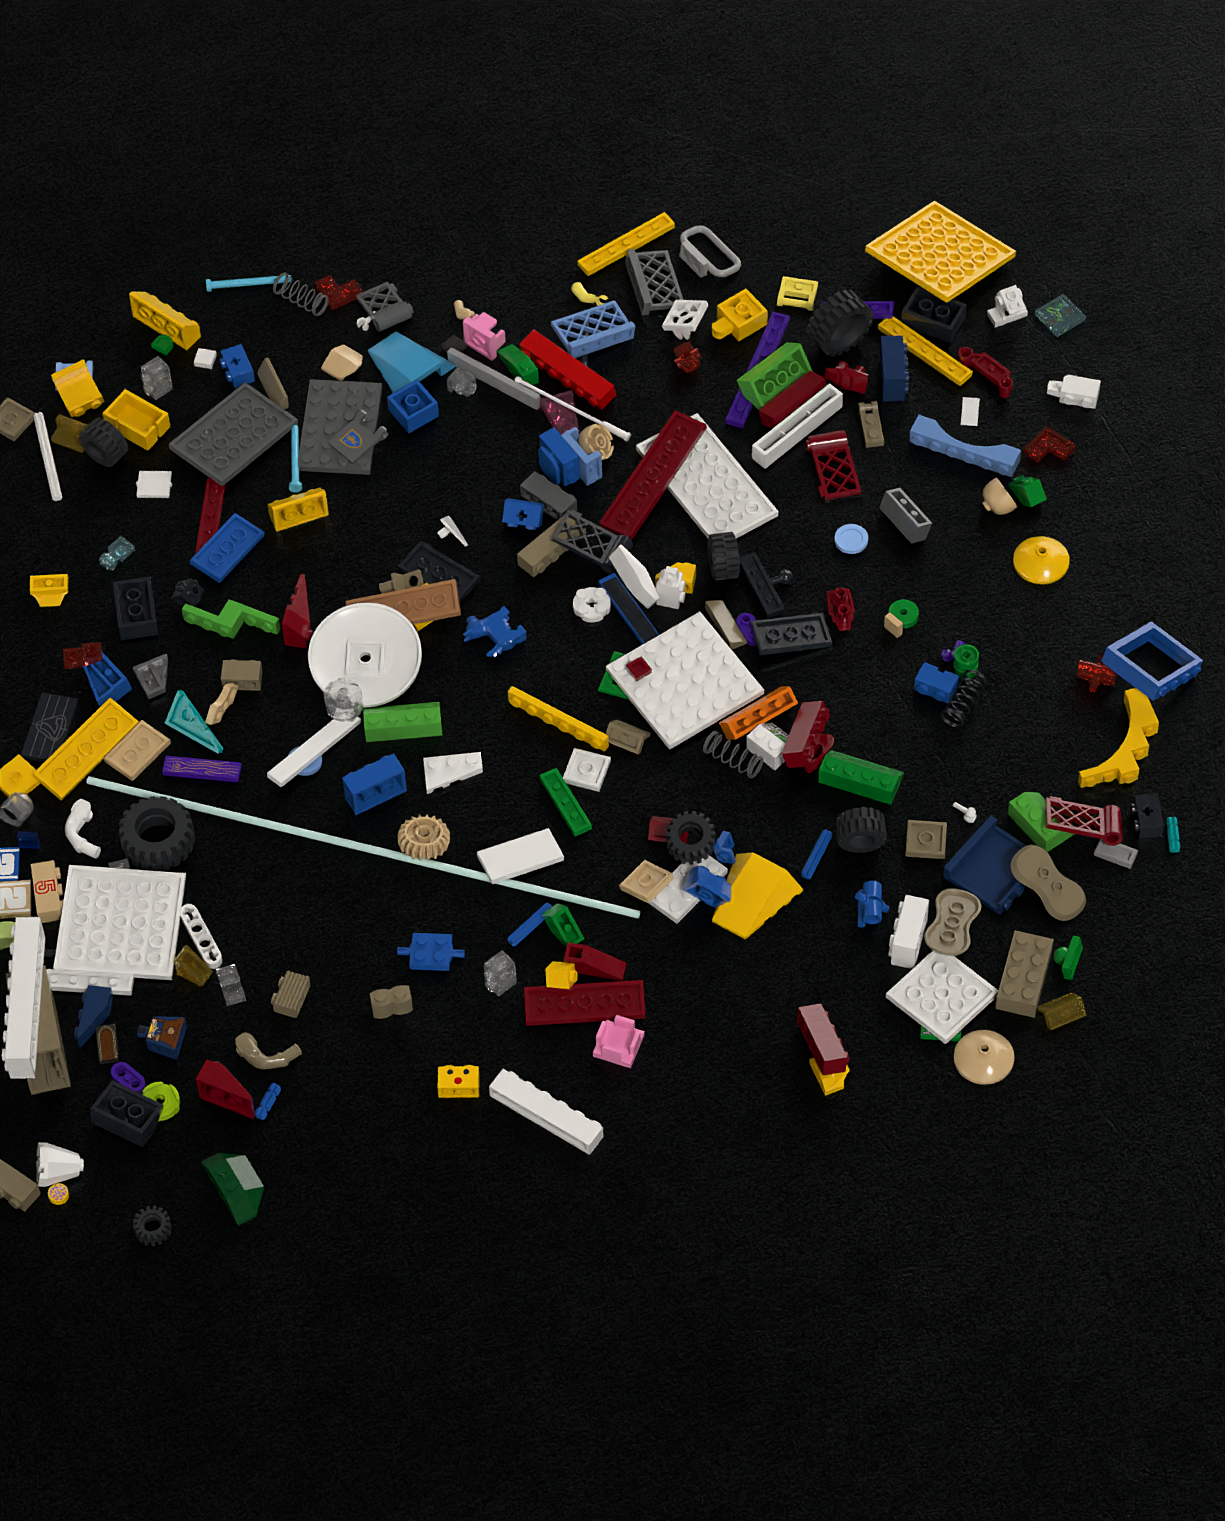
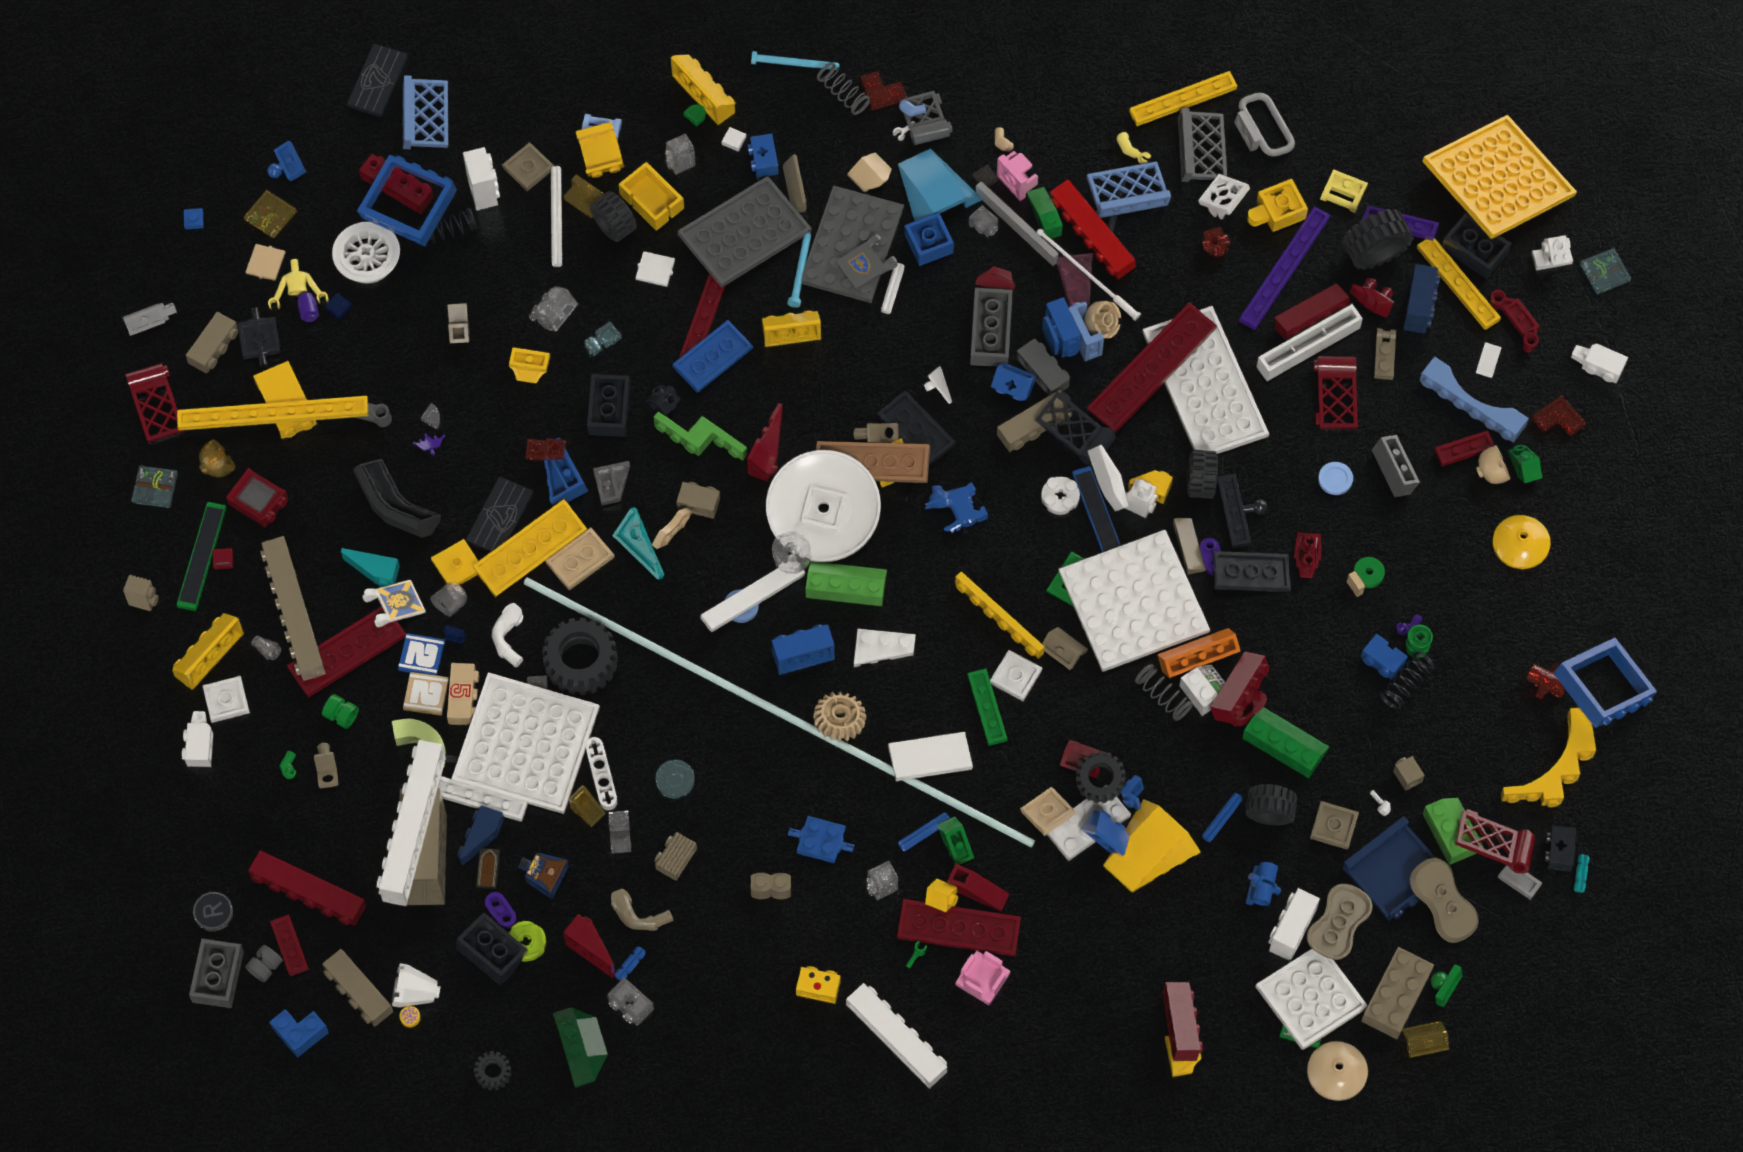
camera: 10 degrees right, 10 degrees up
dark purple tile [162,756,242,782] -> none
dark red tile [626,656,652,682] -> none
bright green slope [737,342,813,410] -> none
none -> clear brick [529,286,578,331]
none -> clear brick [608,978,654,1026]
none -> clear light blue tile [655,760,695,799]
none -> white axle [881,263,904,314]
none -> medium blue arm [899,100,926,117]
none -> green hand [906,941,927,969]
none -> dark grey brick [970,288,1012,367]
none -> dark red slope [976,266,1016,293]
none -> dark tan brick [1393,756,1424,791]
none -> dark red plate [1434,430,1494,467]

